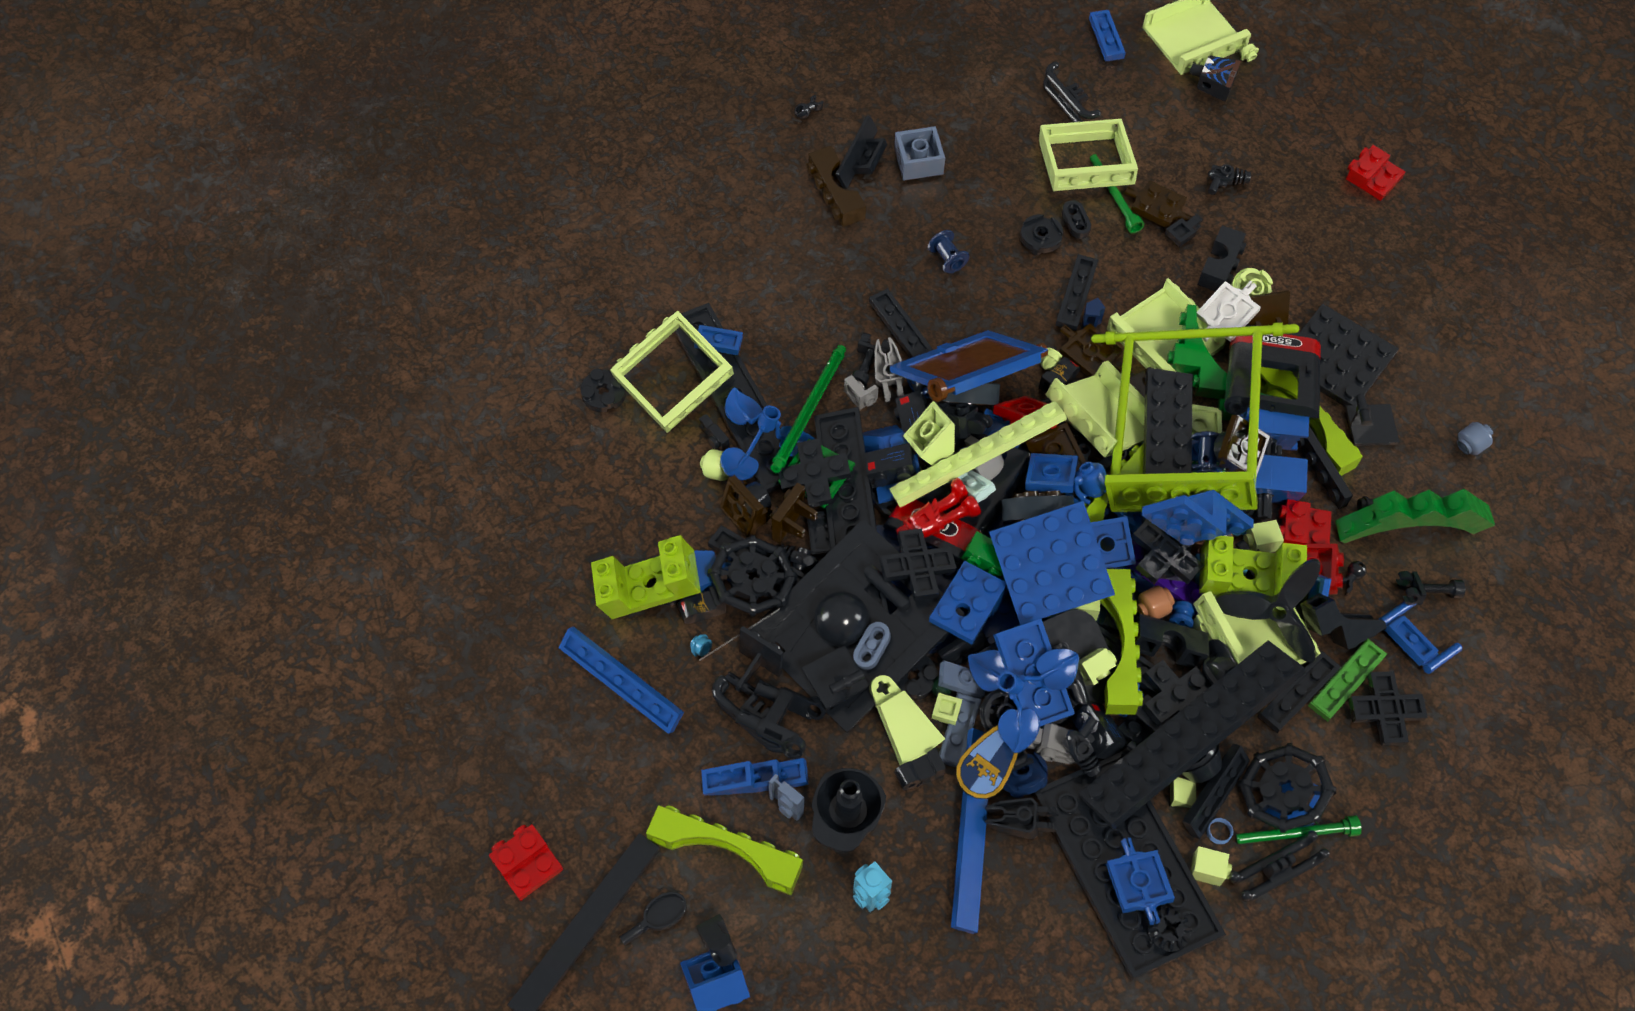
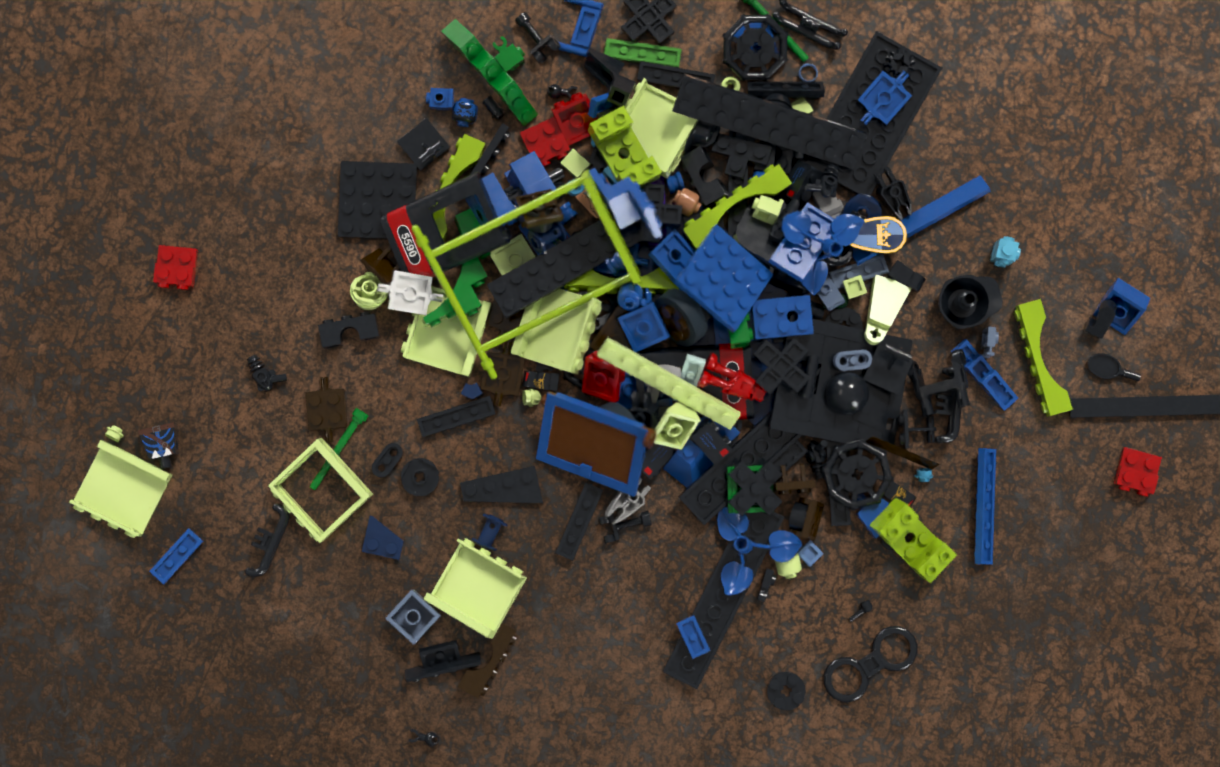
camera: 125 degrees left, 25 degrees up
yellowish green window [610,311,734,433] -> none
green piece [771,345,846,473] -> none
light grey bracket [844,375,878,410] -> none
black plate [1165,214,1203,247] -> none
yellowish green brick [1190,846,1232,886] -> none
black piece [1215,559,1321,663] -> none
sand blue head [1457,422,1493,456] -> none
none -> dark blue wing [362,515,404,560]
none -> yellowish green panel [424,538,527,639]
none -> blue brick [426,88,454,111]
none -> head [452,98,478,127]
none -> black wing [460,466,543,503]
none -> green brick [493,36,525,74]
none -> yellowish green plate [721,77,740,91]
none -> medium blue tile [797,540,824,567]
none -> black bar [824,626,918,702]
none -> black hand [849,600,872,622]

